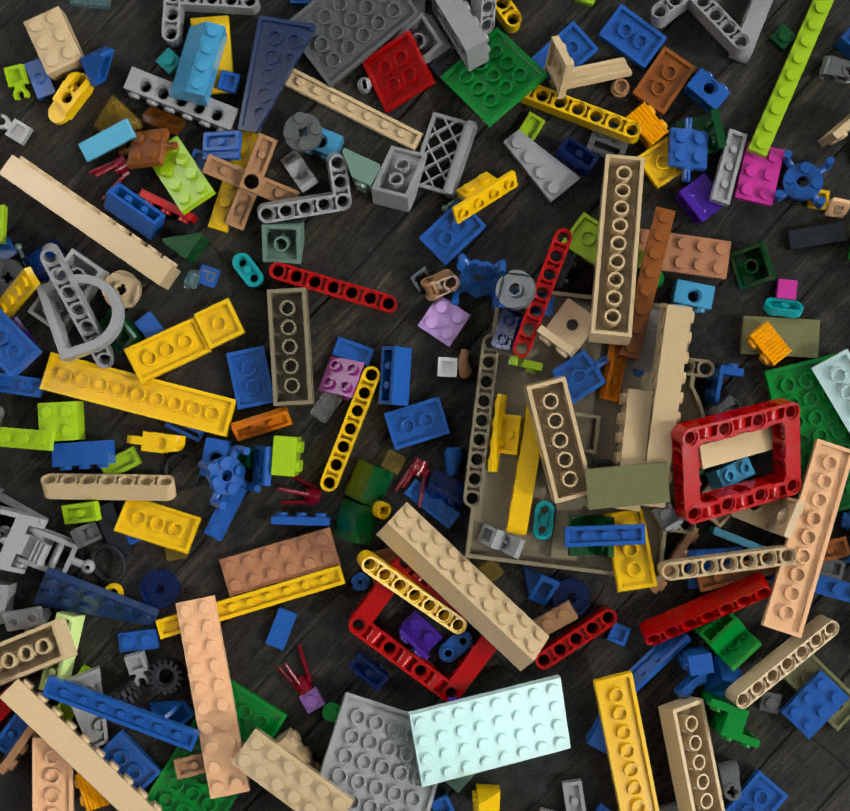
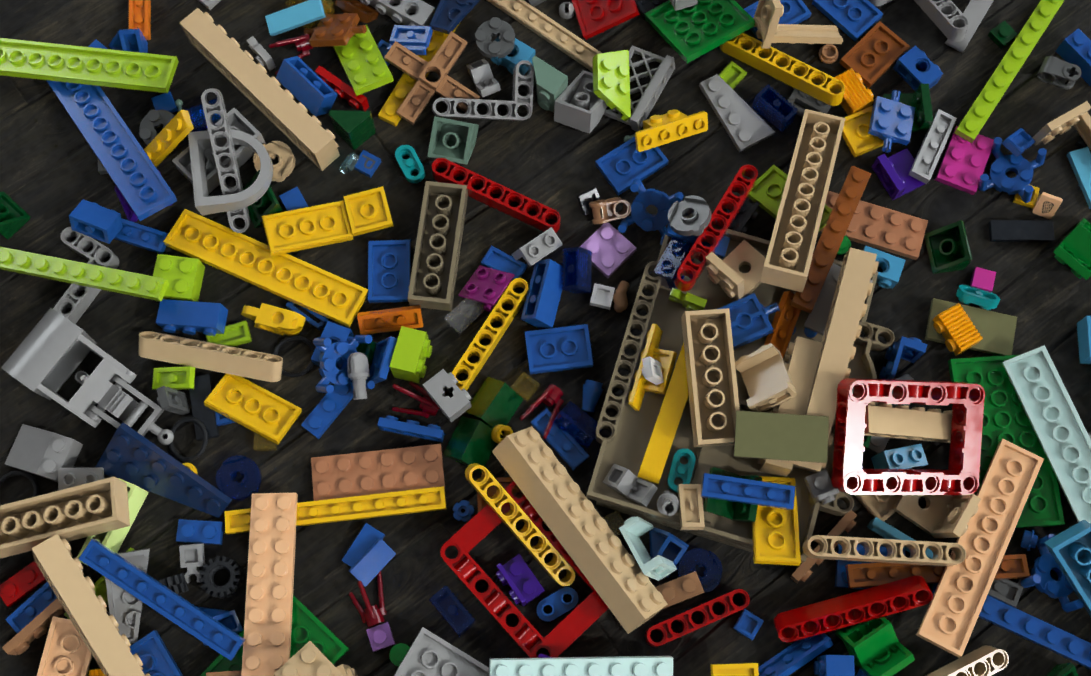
camera: 15 degrees right, 15 degrees down
none -> light grey plate [246,36,276,71]
none -> light grey arm [347,352,370,400]
none -> blue tile [348,538,396,587]
none -> light grey brick [423,369,472,422]
none -> light grey bracket [512,227,562,266]
none -> clear blue brick [562,247,592,294]
none -> lime wing [593,50,631,121]
none -> light aqua panel [619,516,677,581]
none -> white plate [642,356,664,385]
none -> light grey arm [657,490,679,516]
none -> tan plate [677,484,705,530]
none -> tan panel [735,343,797,412]
none -> blue tile [1001,128,1036,157]

